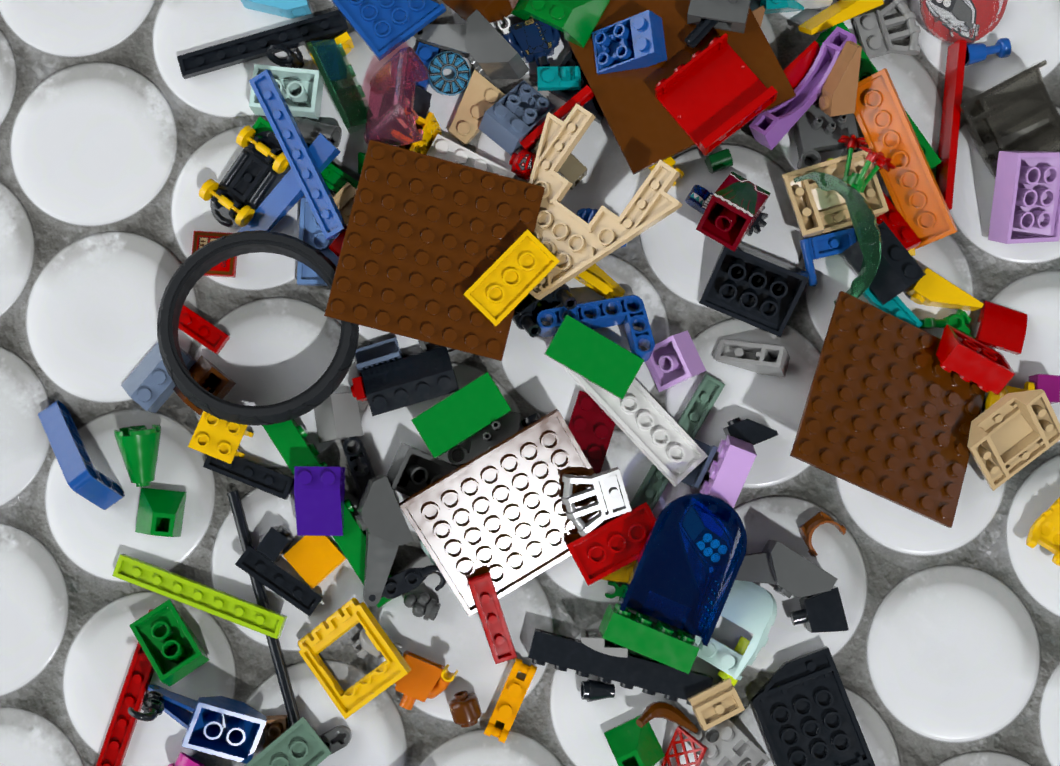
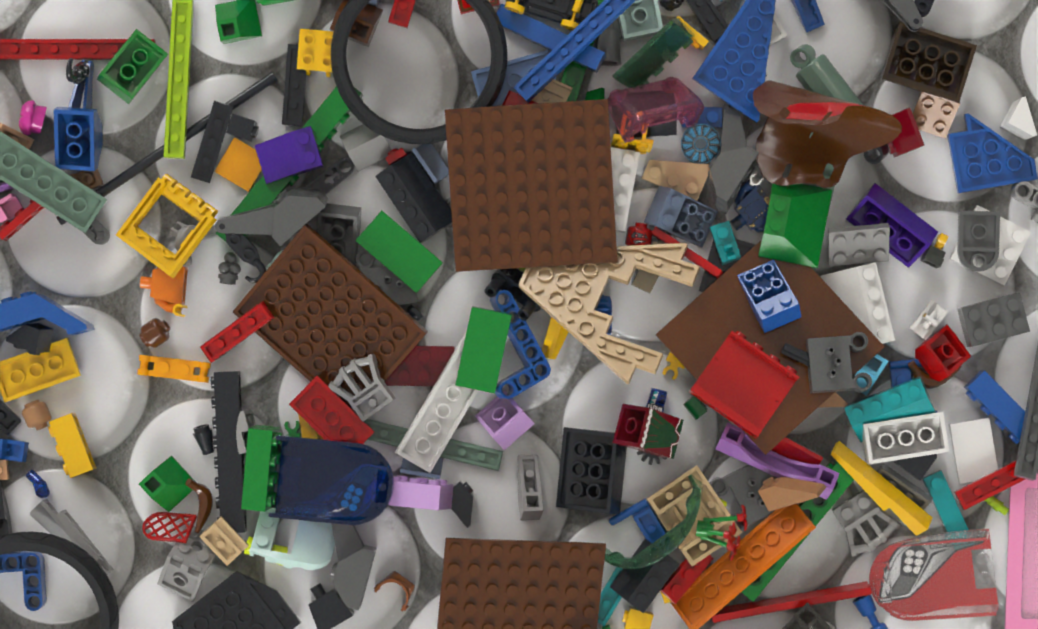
camera: 65 degrees right, 5 degrees up
yellow plate [463,229,560,327] -> none

